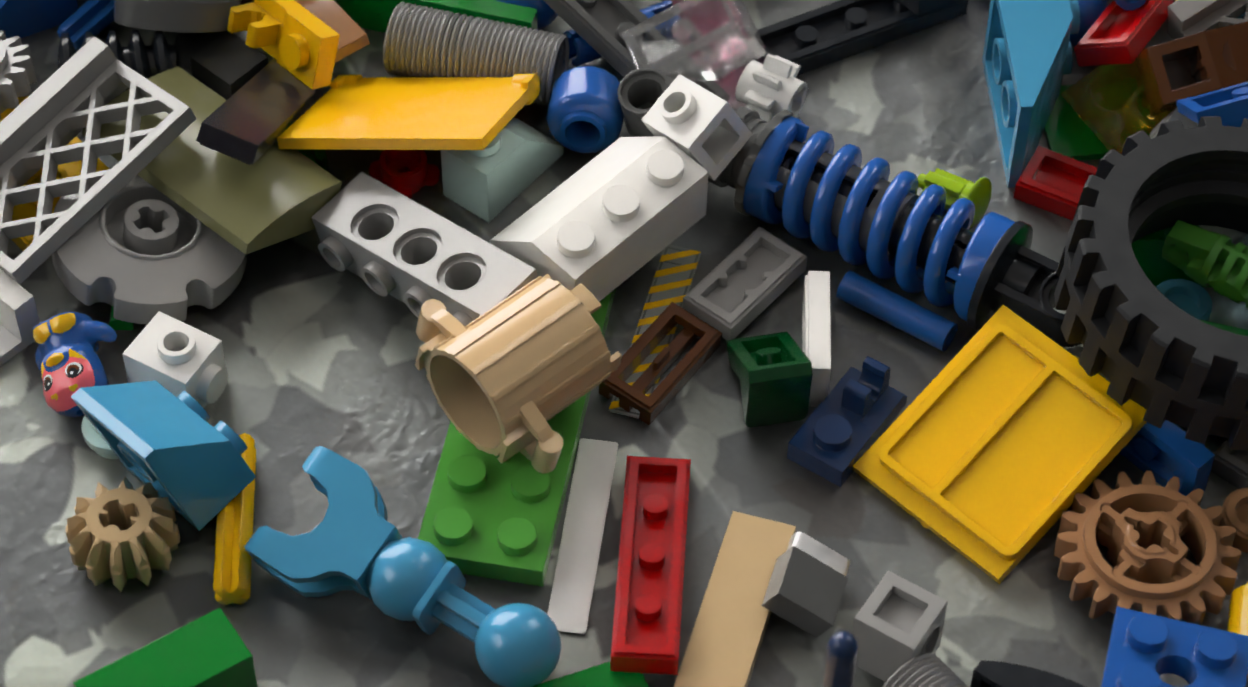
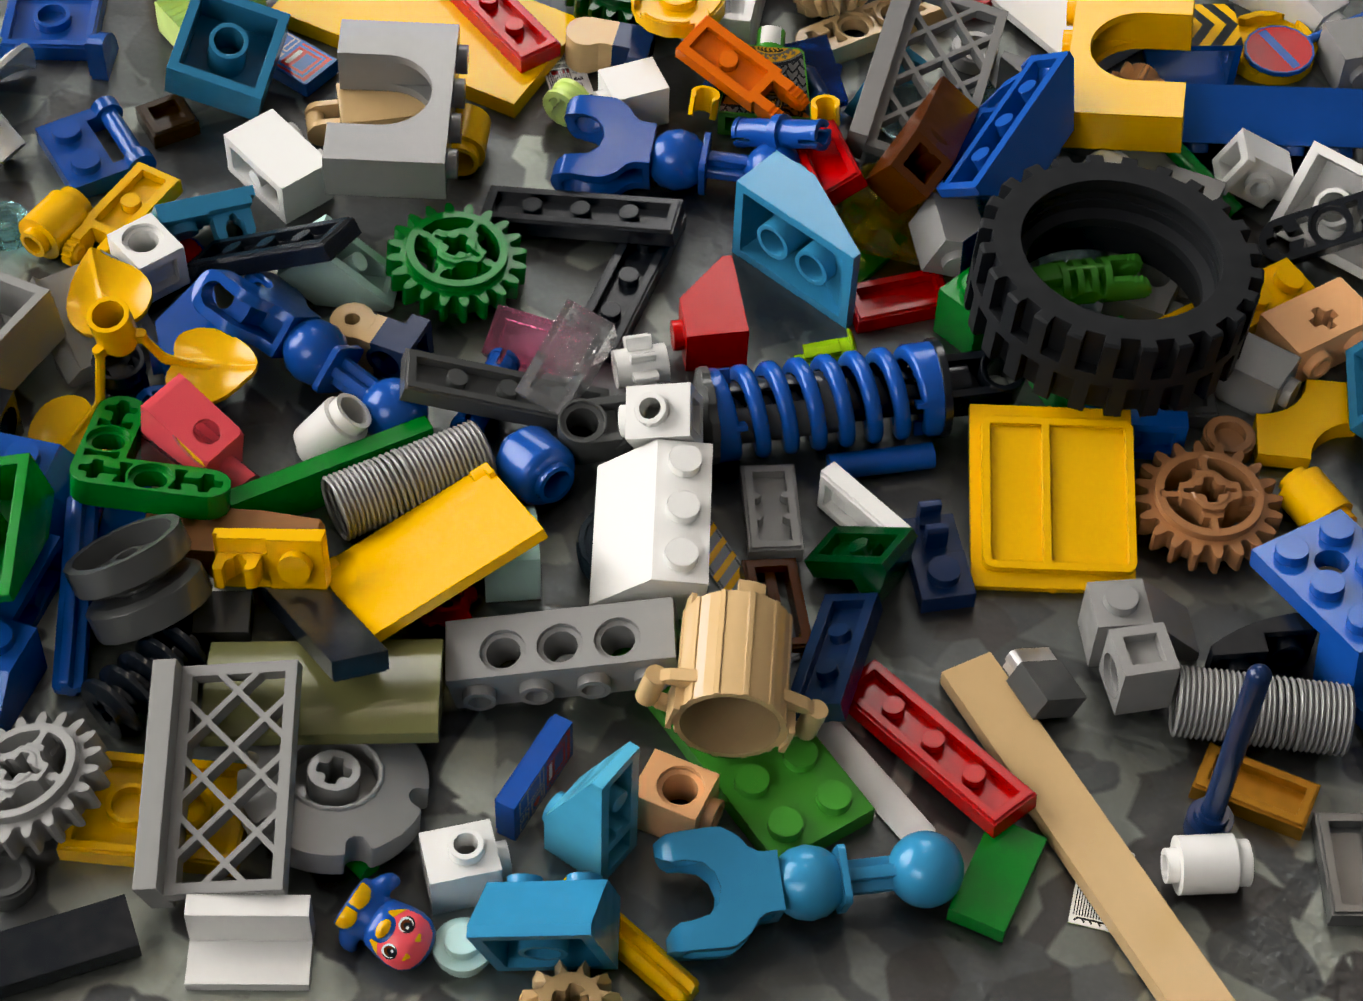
camera: 45 degrees left, 0 degrees up
none -> blue tile [495,714,573,841]
none -> medium azure slope [542,741,640,879]
none -> light nougat brick [637,748,725,838]
none -> slope [670,255,749,371]
none -> dark blue plate [790,592,883,723]
none -> light grey slope [1077,578,1200,667]

